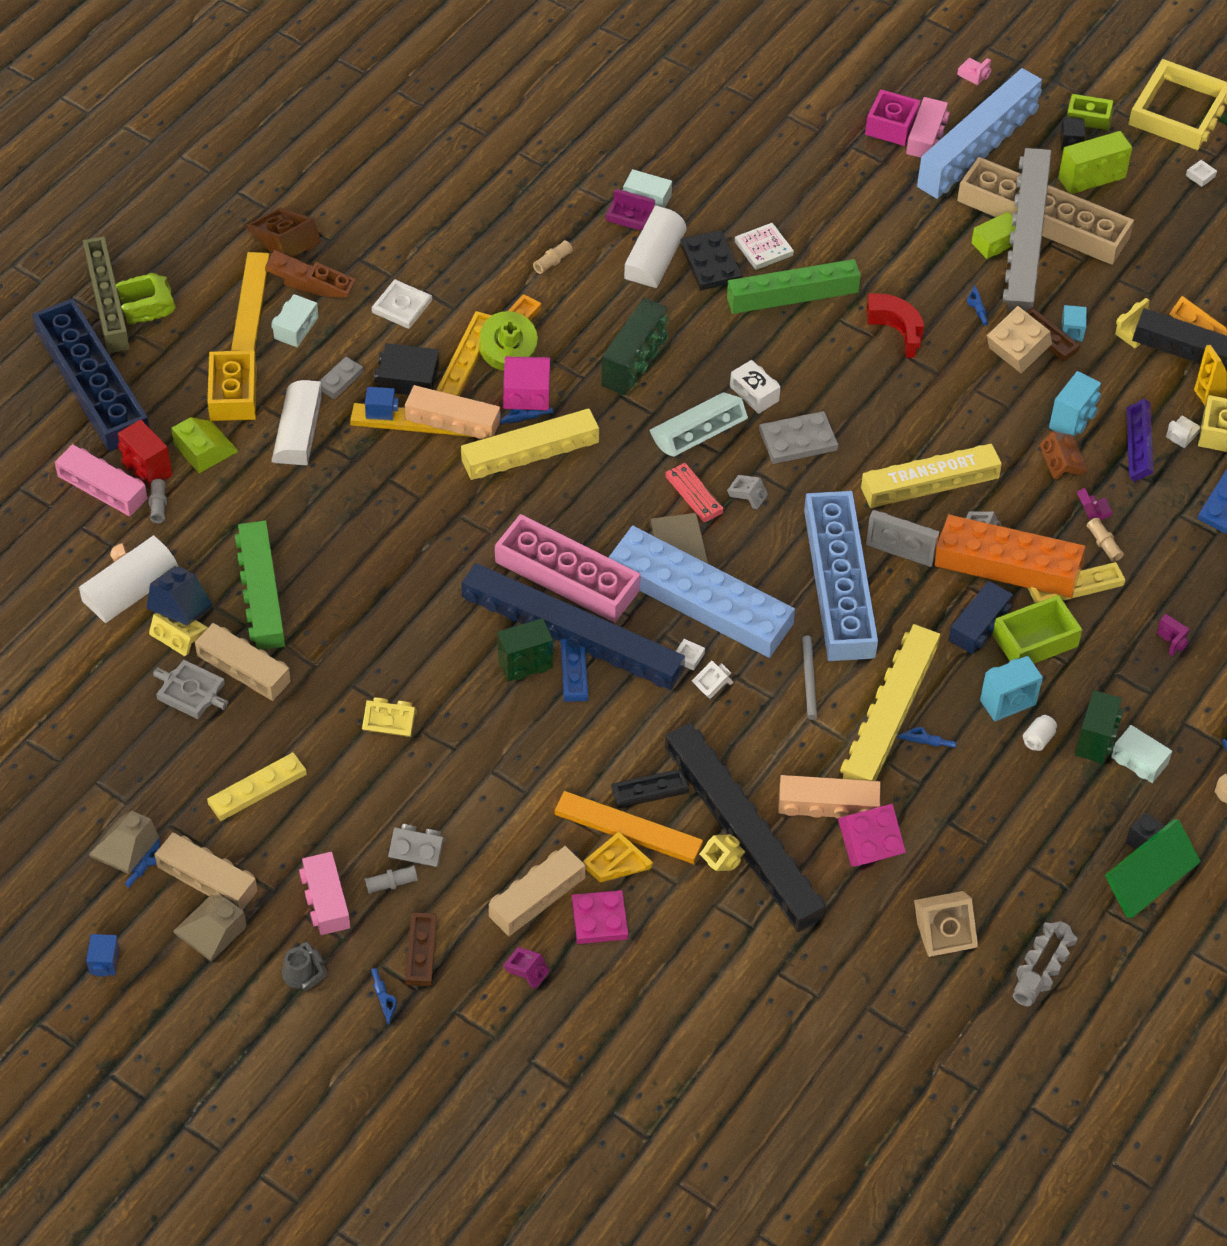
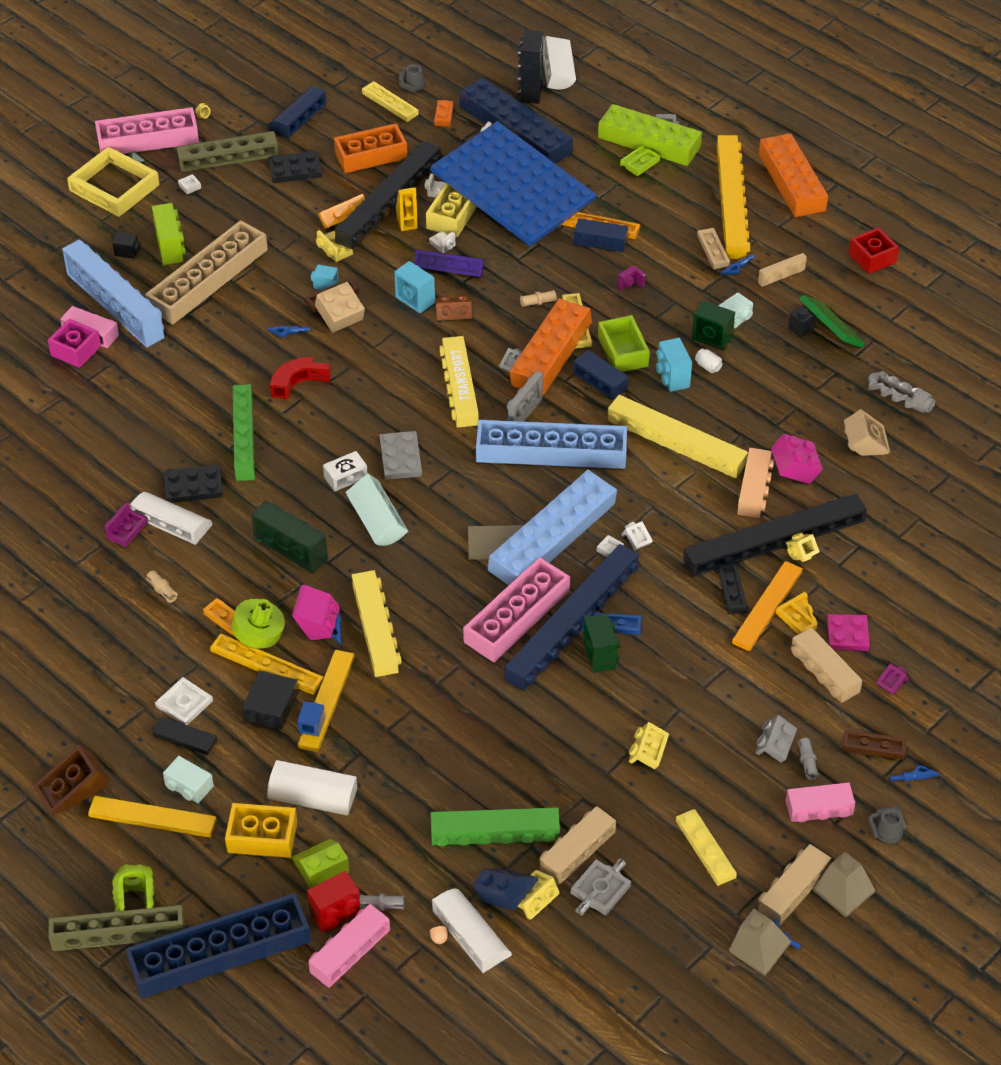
camera: 80 degrees left, 5 degrees down
blue brick [86,934,120,977] -> none
dark orange slope [265,250,356,297] -> none
light grey plate [320,357,364,399] -> none
light nougat brick [405,385,500,439] -> none
light aqua brick [623,169,672,208] -> none
coral tile [666,463,723,523] -> none
light grey bracket [727,475,768,509] -> none
white tile [735,223,794,270] -> none
light grey bar [802,635,817,720] -> none
blue hand [897,727,957,748] -> none
bright pink bracket [957,58,991,85] -> none
lime brick [971,212,1016,259] -> none
light grey brick [1003,148,1051,312] -> none
lime brick [1068,94,1113,130] -> none
magenta bracket [1077,488,1113,520] -> none
none -> black tile [152,717,217,755]

